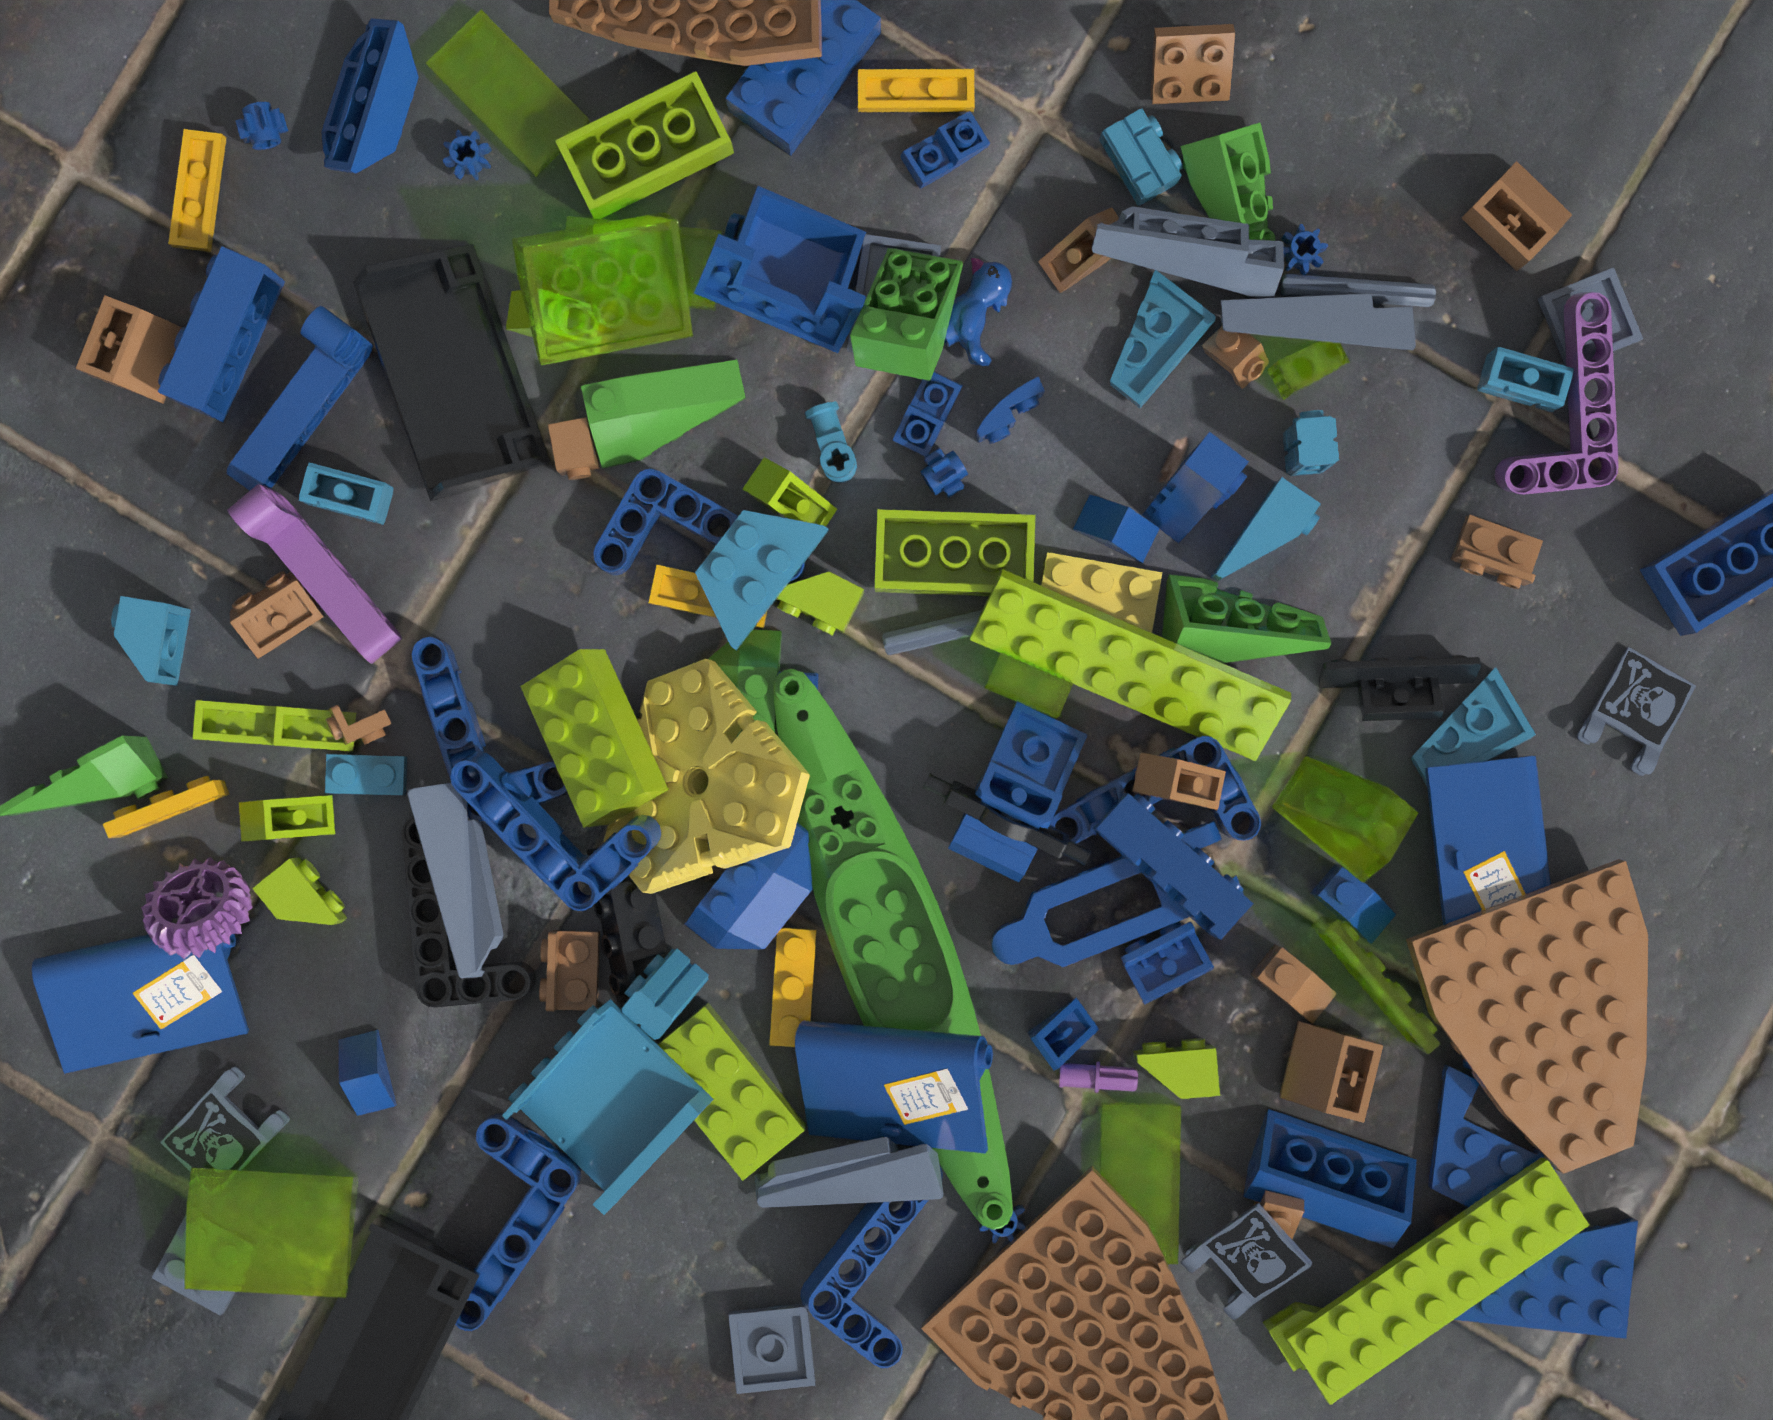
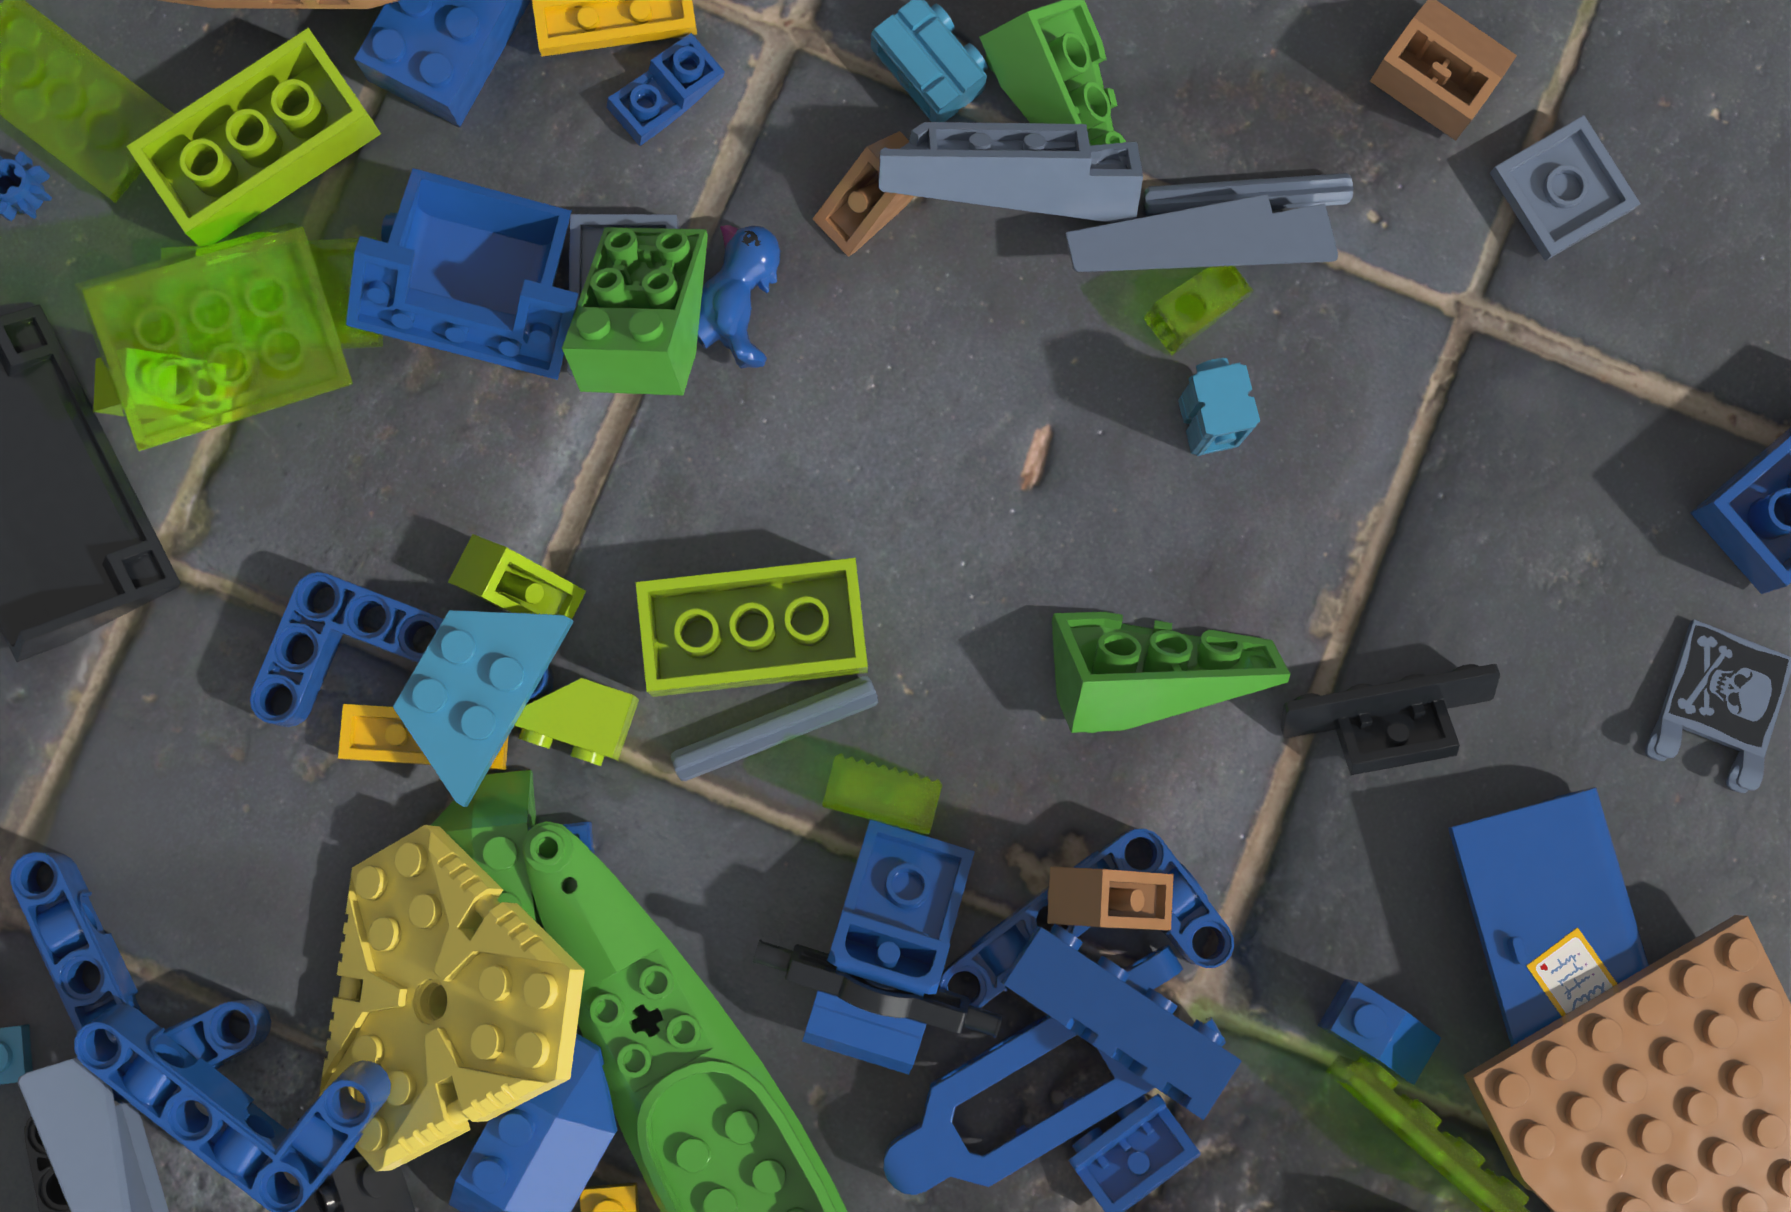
camera: 15 degrees left, 5 degrees down
lime brick [520,649,669,828] -> none
medium nougat brick [548,417,600,480] -> none
bright green wedge [581,360,746,469] -> none
dark azure connector [804,401,857,483] -> none
blue slope [893,371,963,457] -> none
blue gear [920,448,968,498] -> none
lime plate [970,569,1291,761] -> none
blue slope [976,377,1045,444] -> none
light yellow plate [1041,552,1162,633] -> none
blue slope [1072,494,1160,564] -> none
dark azure wing [1110,270,1215,408] -> none
blue wedge [1142,432,1249,544] -> none
medium nougat bracket [1202,326,1269,389] -> none
dark azure slope [1211,477,1321,582] -> none
medium nougat slope [1250,944,1337,1024] -> none
clear neon green slope [1271,756,1418,883] -> none
blue gear [1281,224,1328,275] -> none
dark azure wing [1411,667,1536,786] -> none
medium nougat bracket [1451,515,1543,589] -> none
dark azure brick [1477,347,1574,413] -> none
medium lavender beam [1495,292,1619,495] -> none

